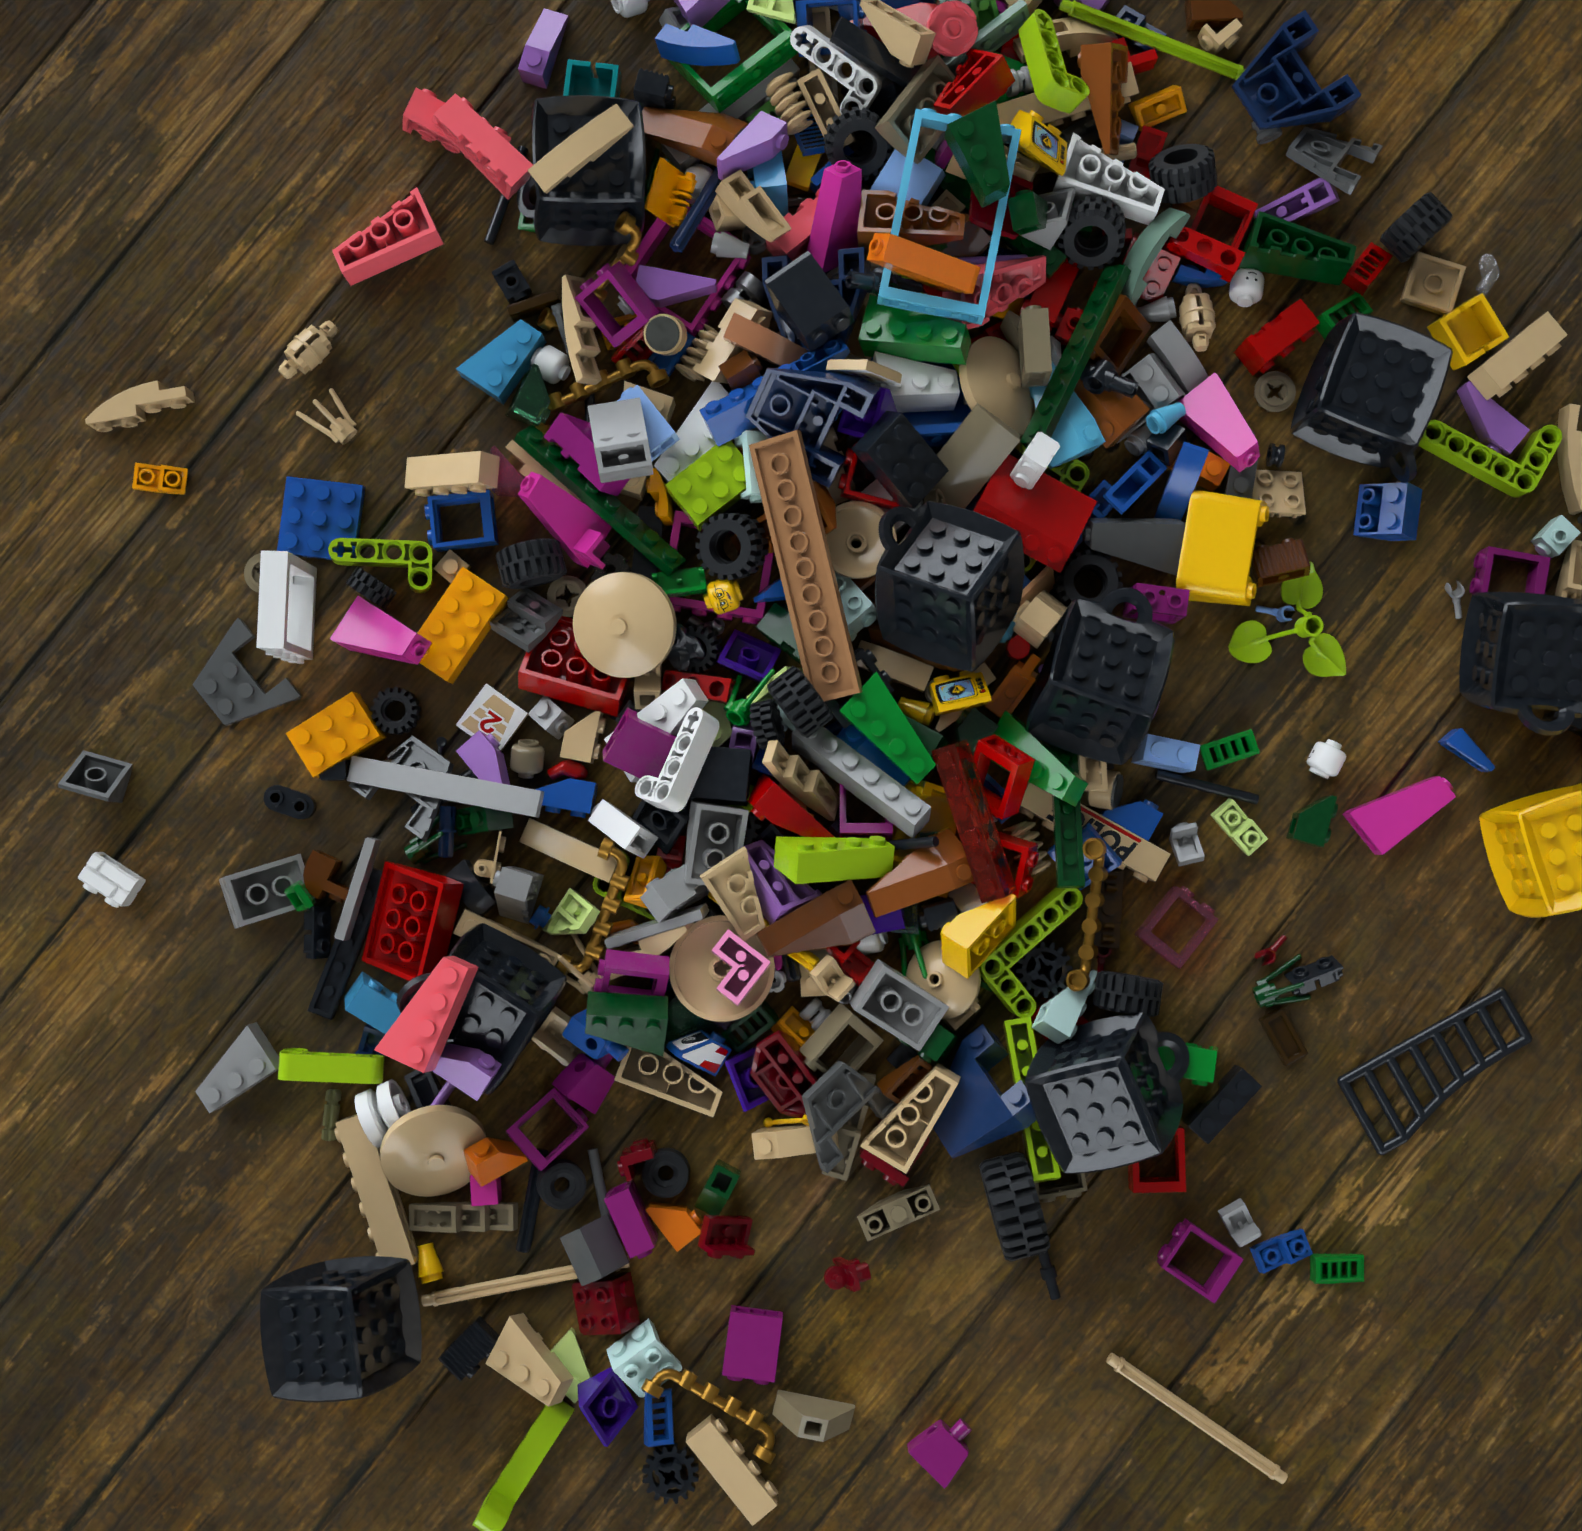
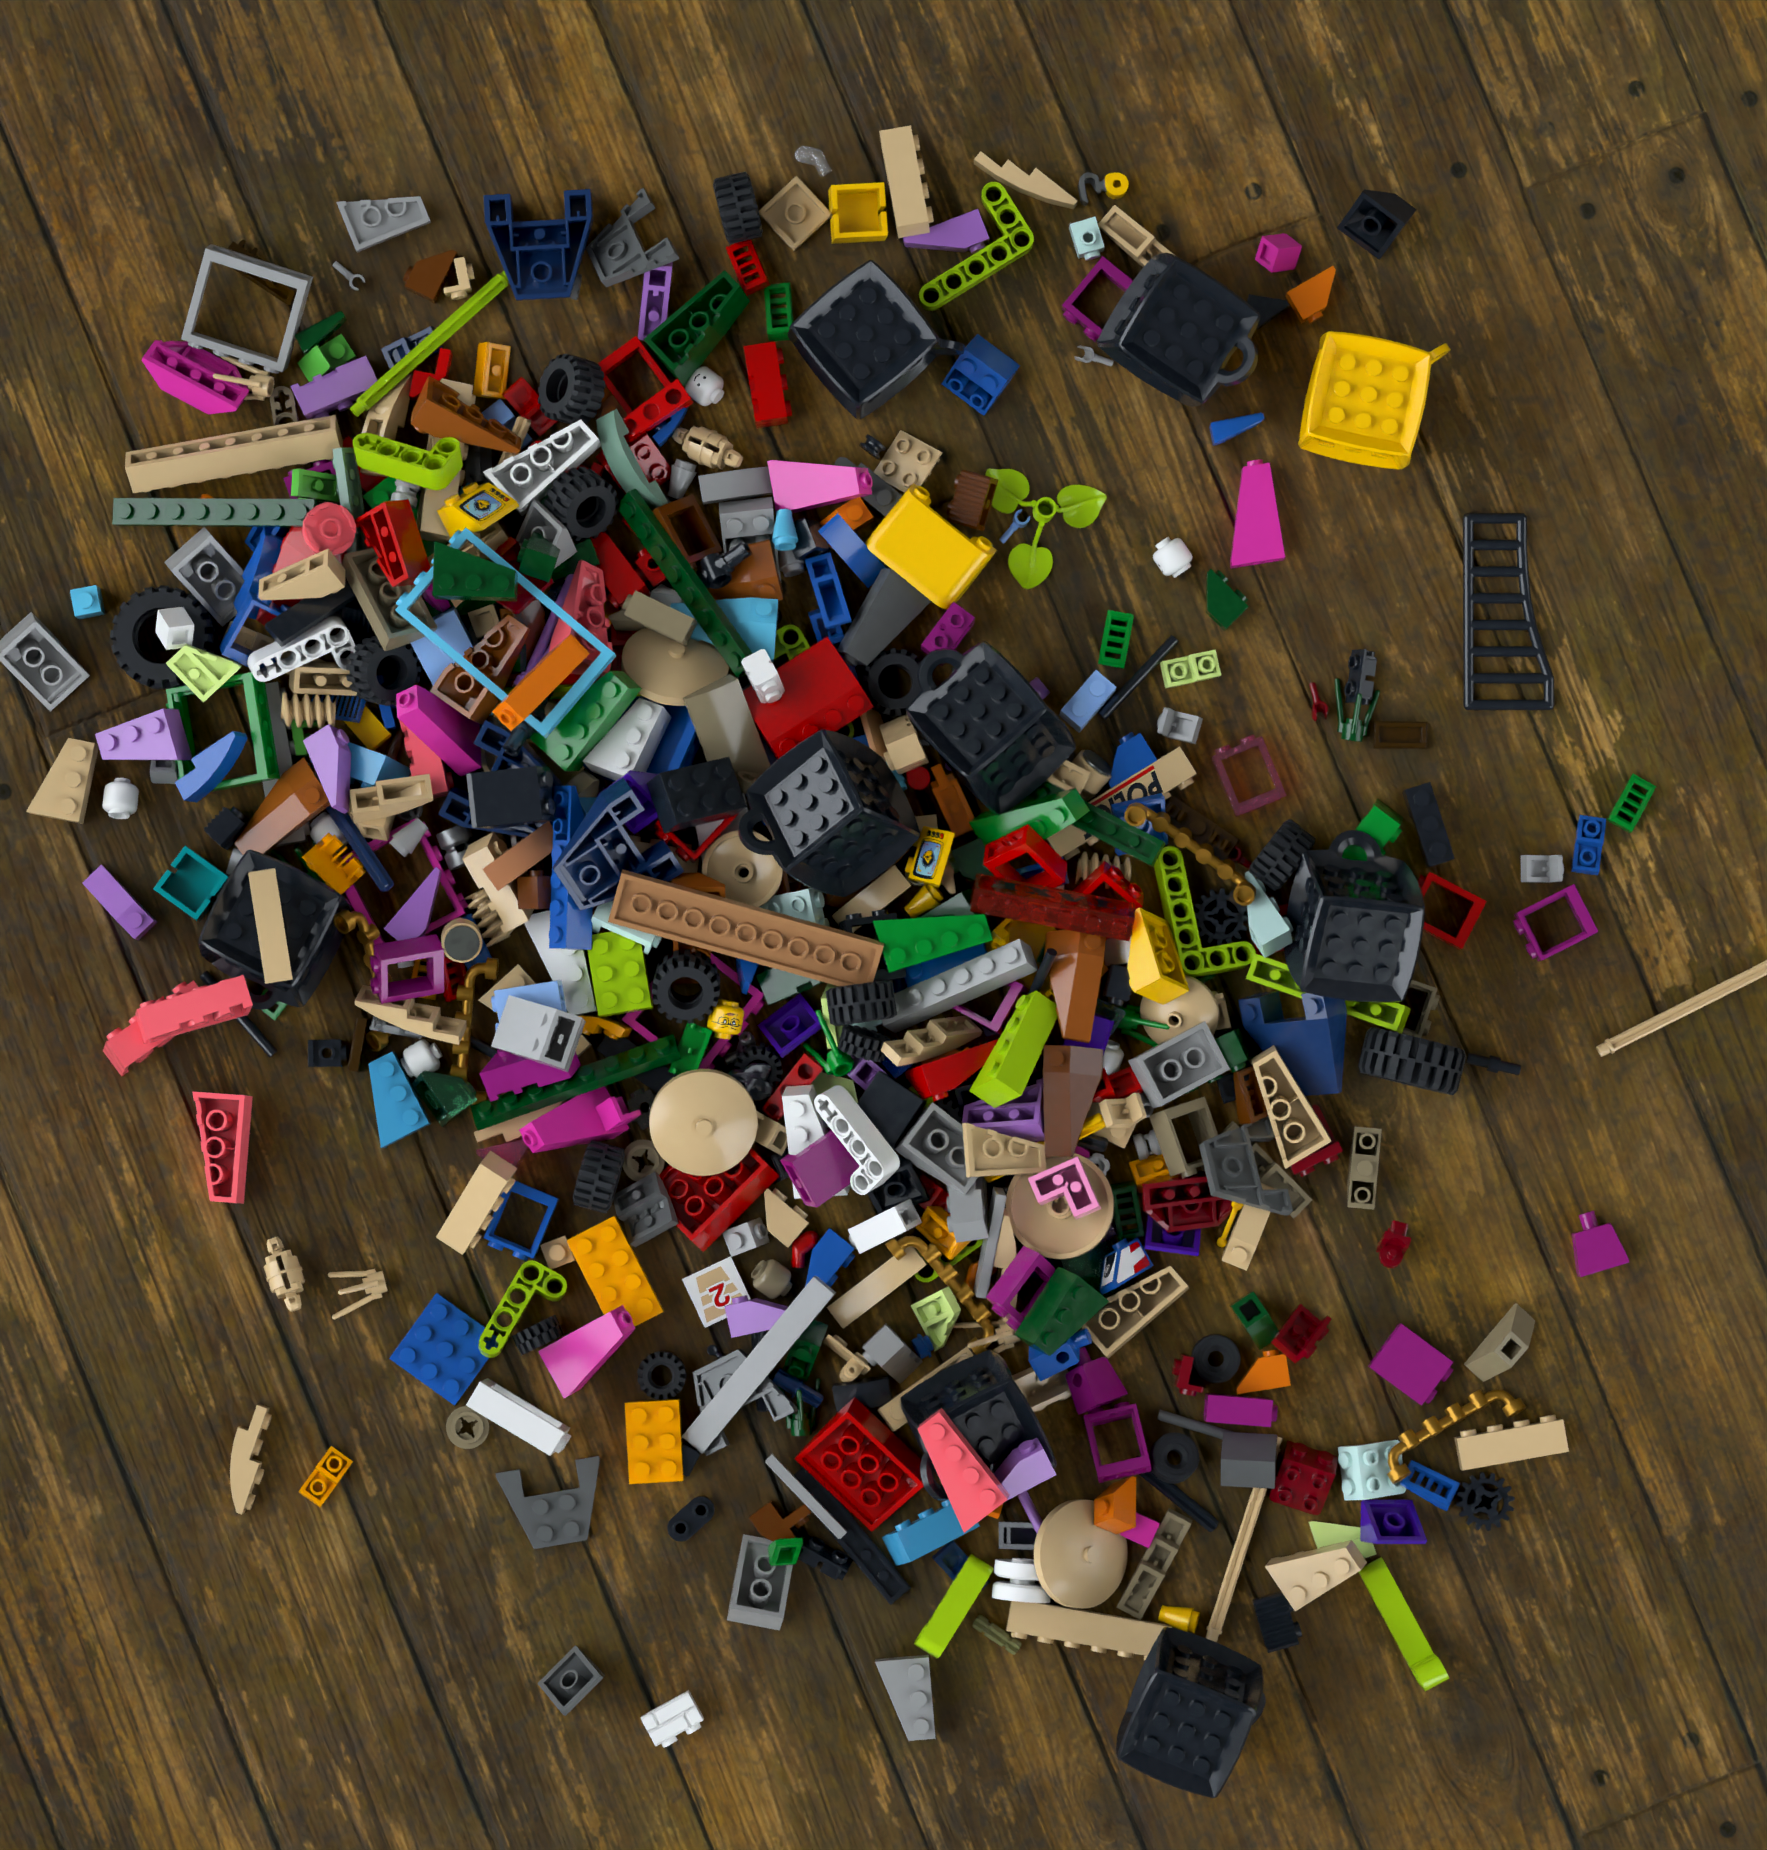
camera: 65 degrees left, 0 degrees up
tan tile [826,359,902,384] -> none
dark tan gear [1254,371,1296,413] -> none

